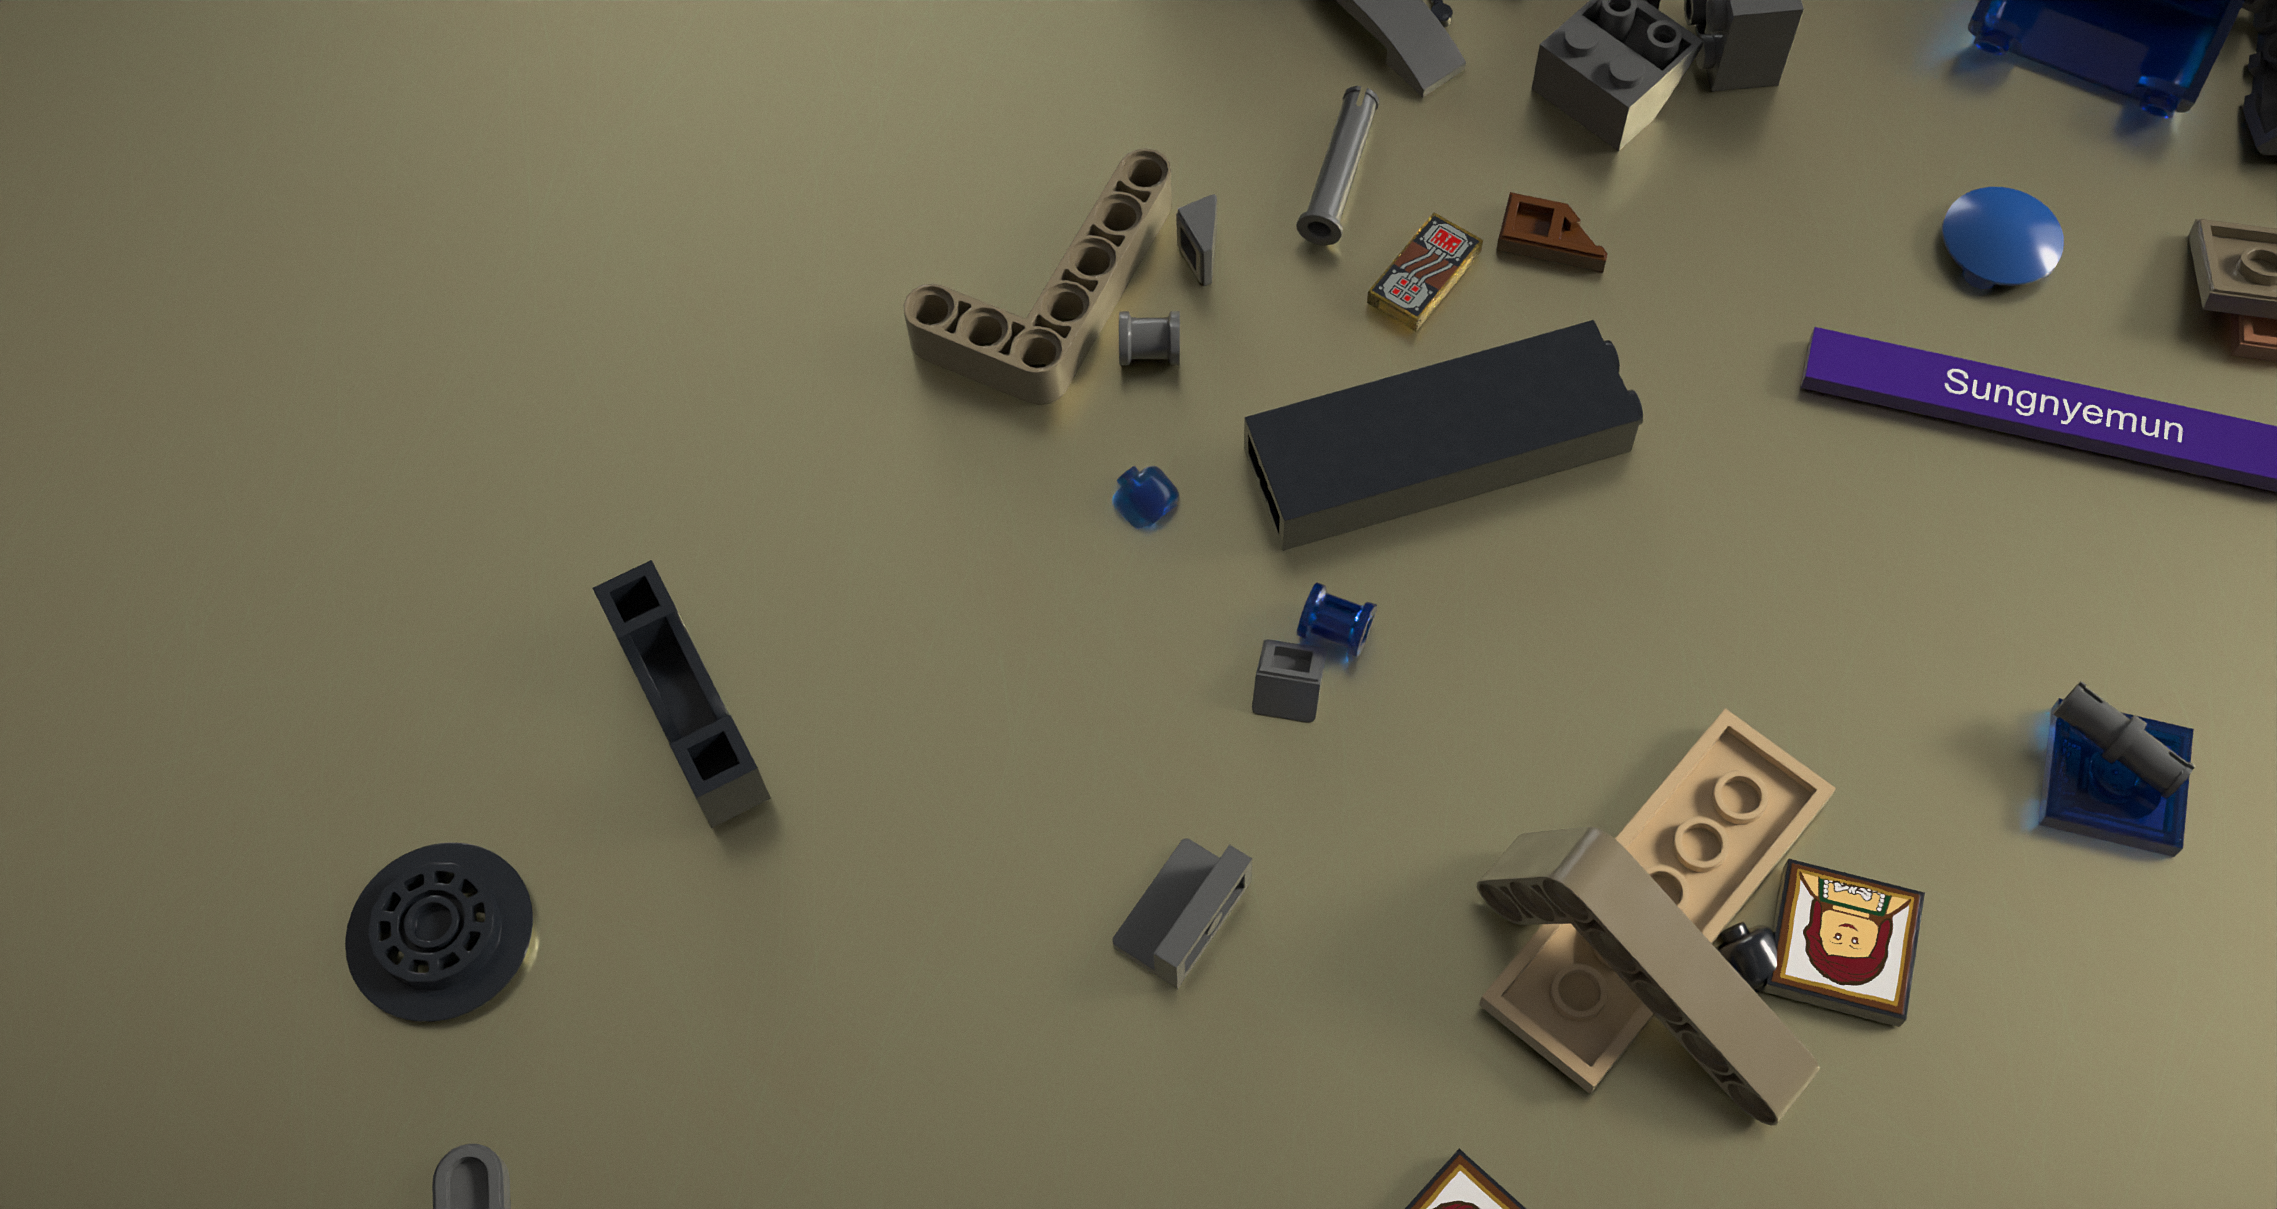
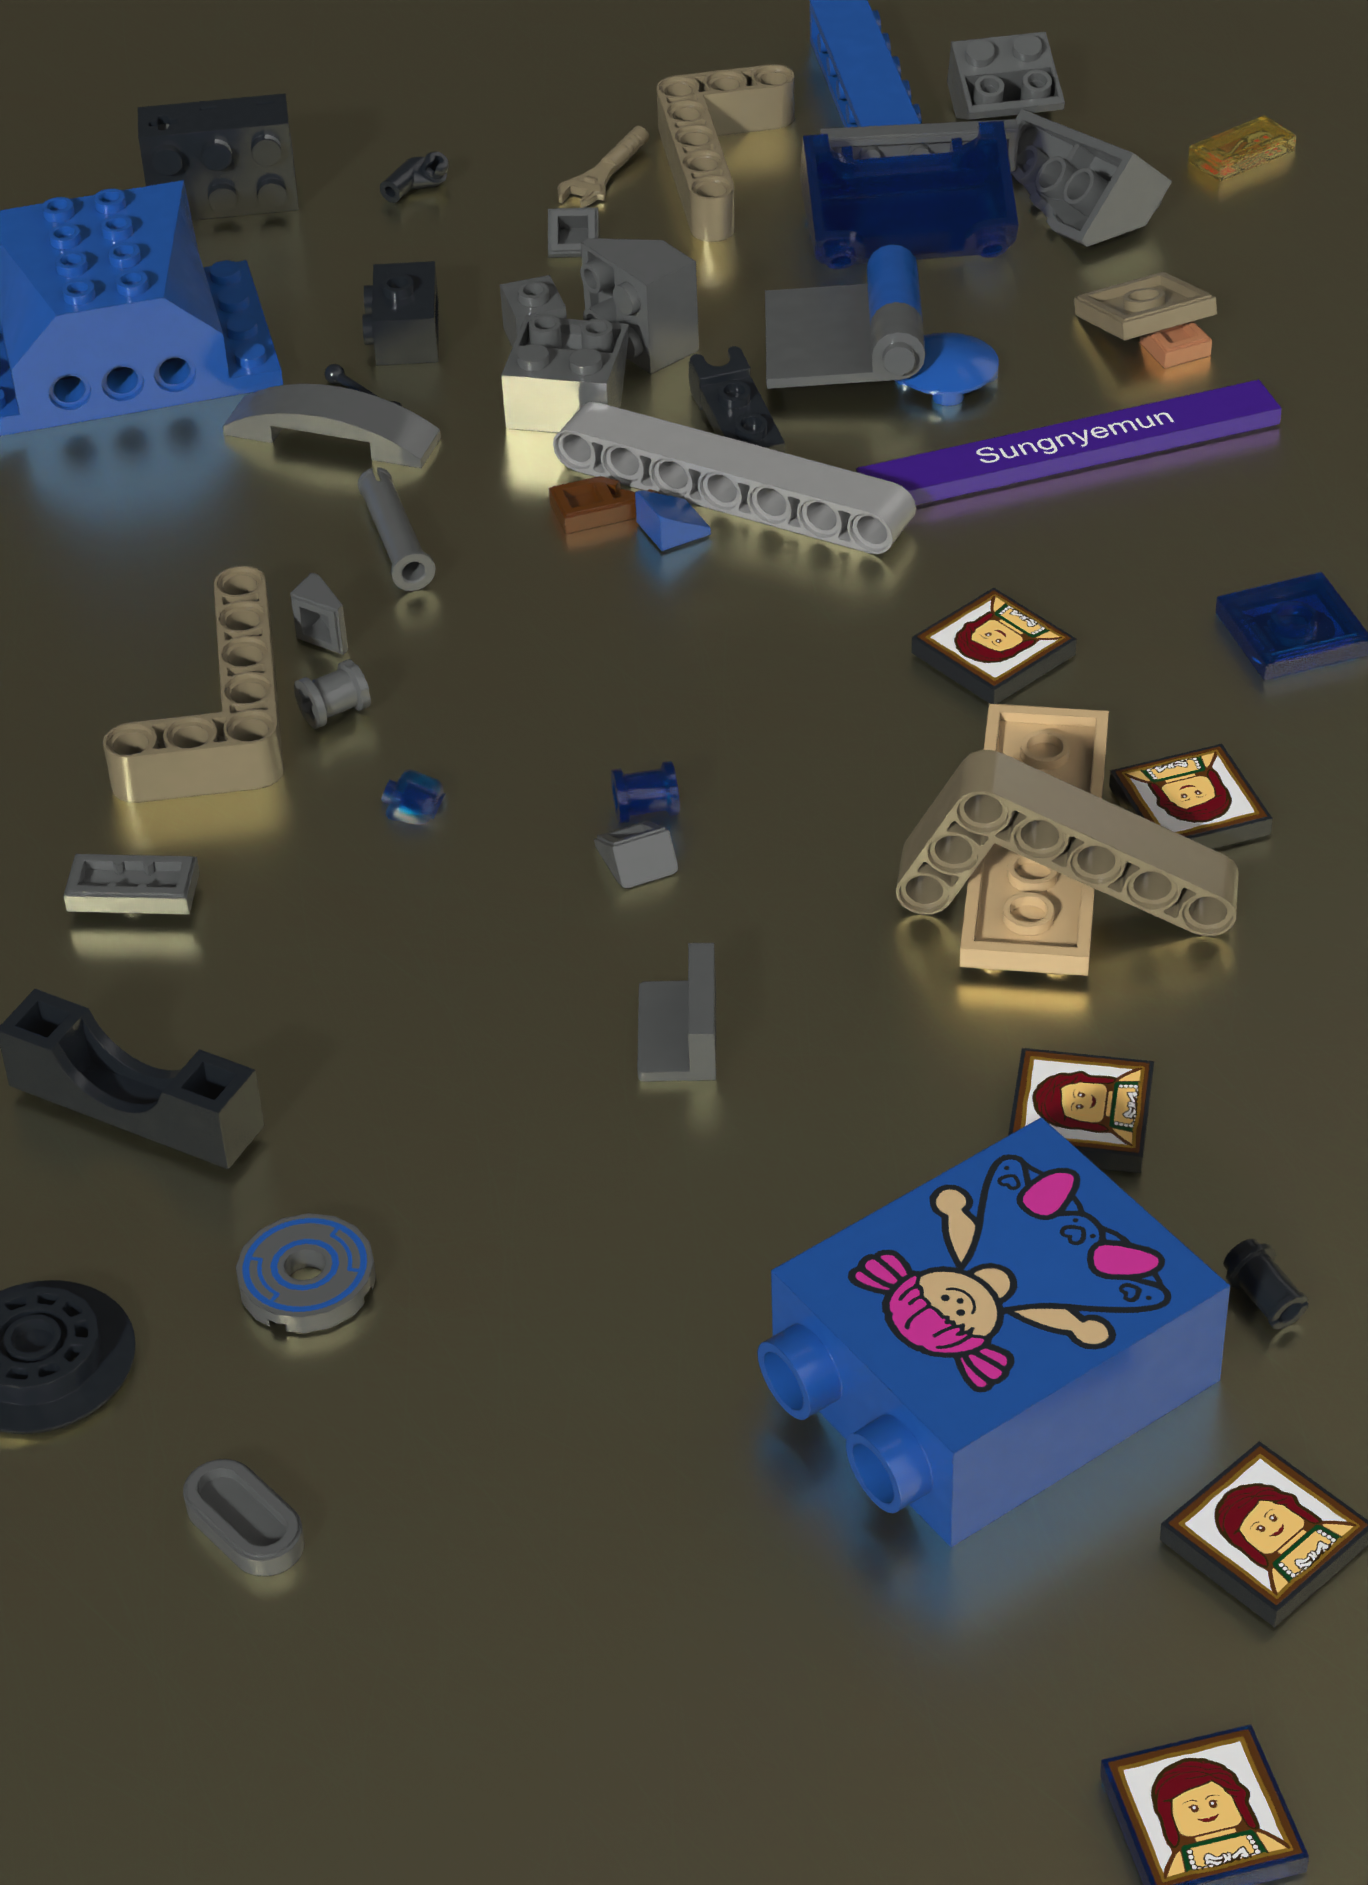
camera: 35 degrees left, 20 degrees down
black brick [1244,320,1643,551] -> none
tile [1367,212,1483,332] -> none
dark grey pin [2053,681,2195,799] -> none
none -> dark grey plate [63,854,200,914]
none -> dark grey tile [236,1213,376,1333]
none -> light grey beam [553,402,916,554]
none -> blue slope [635,490,711,551]
none -> black plate [689,346,785,453]
none -> dark grey door [765,245,925,389]
none -> tile [911,588,1077,704]

